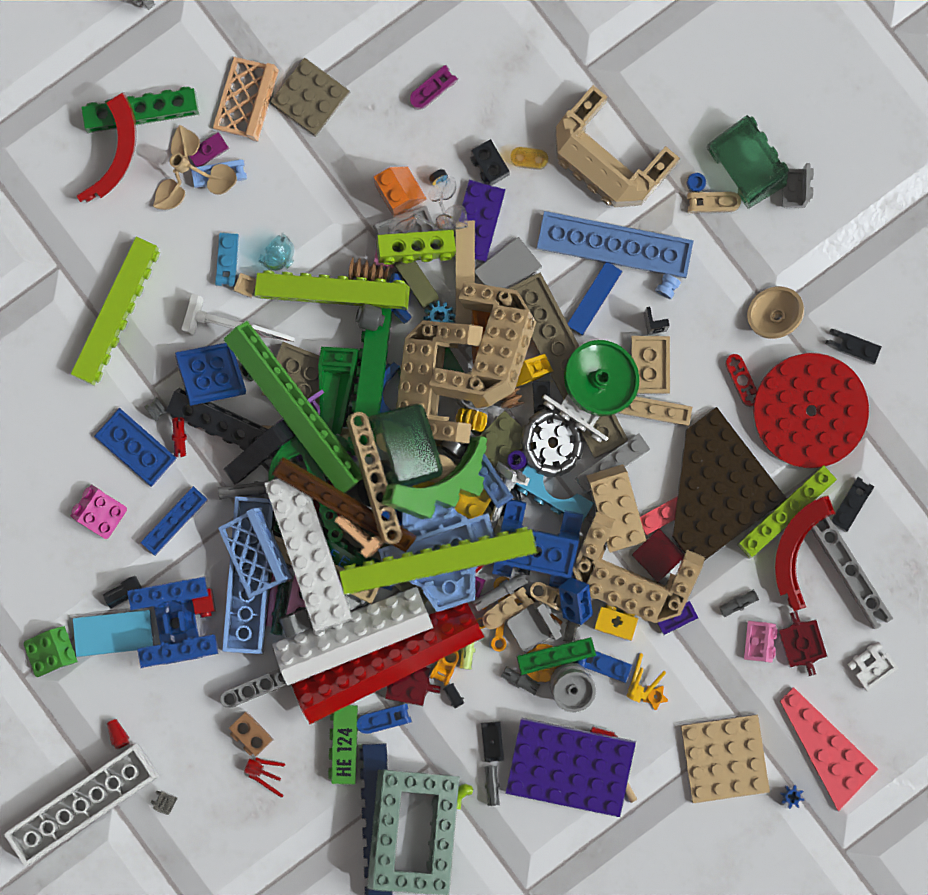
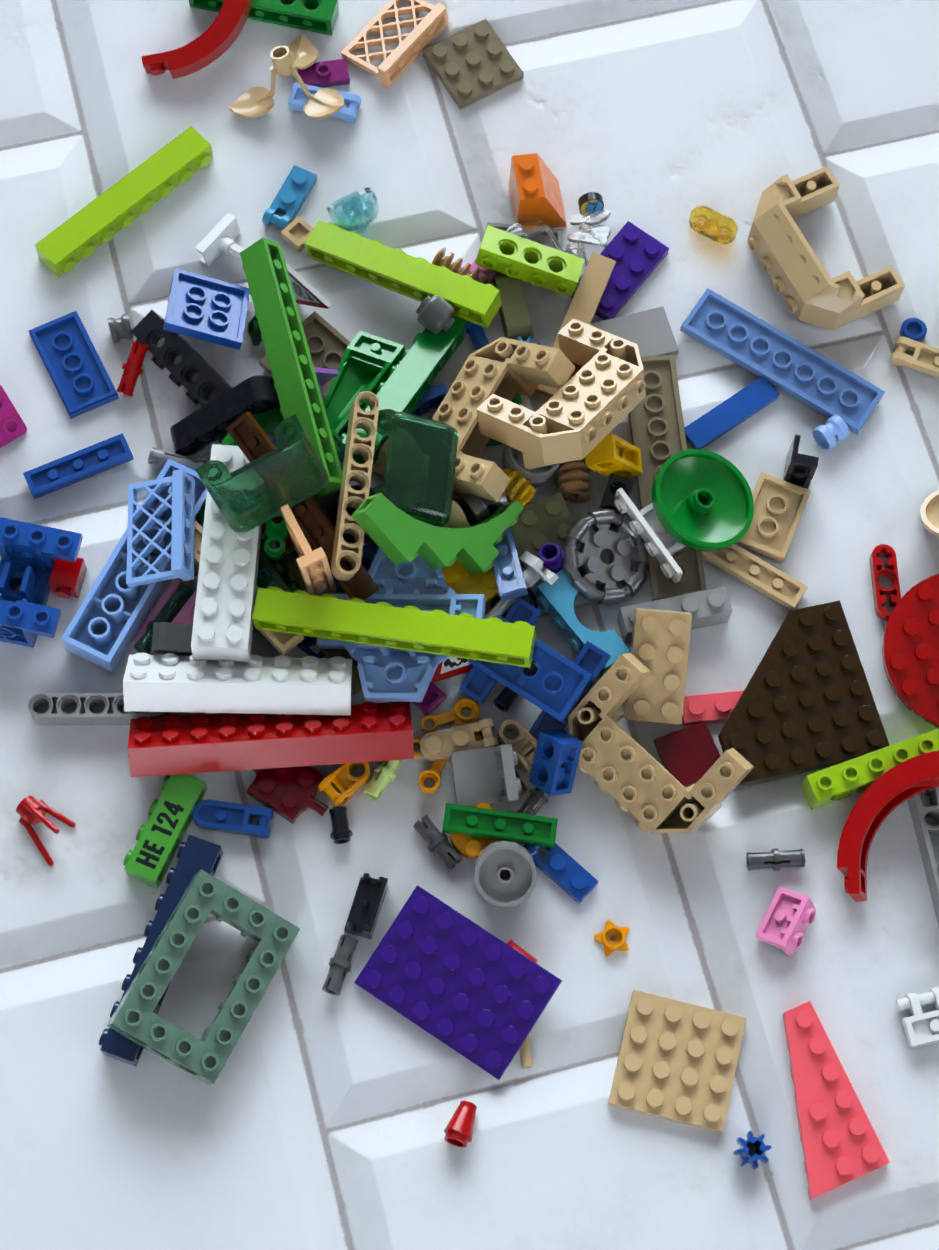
camera: 15 degrees right, 15 degrees down
medium nougat brick [229,712,274,756] -> none
magenta plate [410,65,458,110] -> none
lime arm [457,784,473,809] -> none
black brick [470,139,510,186] -> none
light grey pin [472,572,529,612] -> none
yellow brick [594,604,638,641] -> none
yellow plant [626,653,666,702] -> none
dark purple plate [657,601,698,635] -> none
dark red plate [778,611,828,676] -> none
none -> clear green windscreen [196,414,329,533]
none -> red cone [444,1100,477,1148]

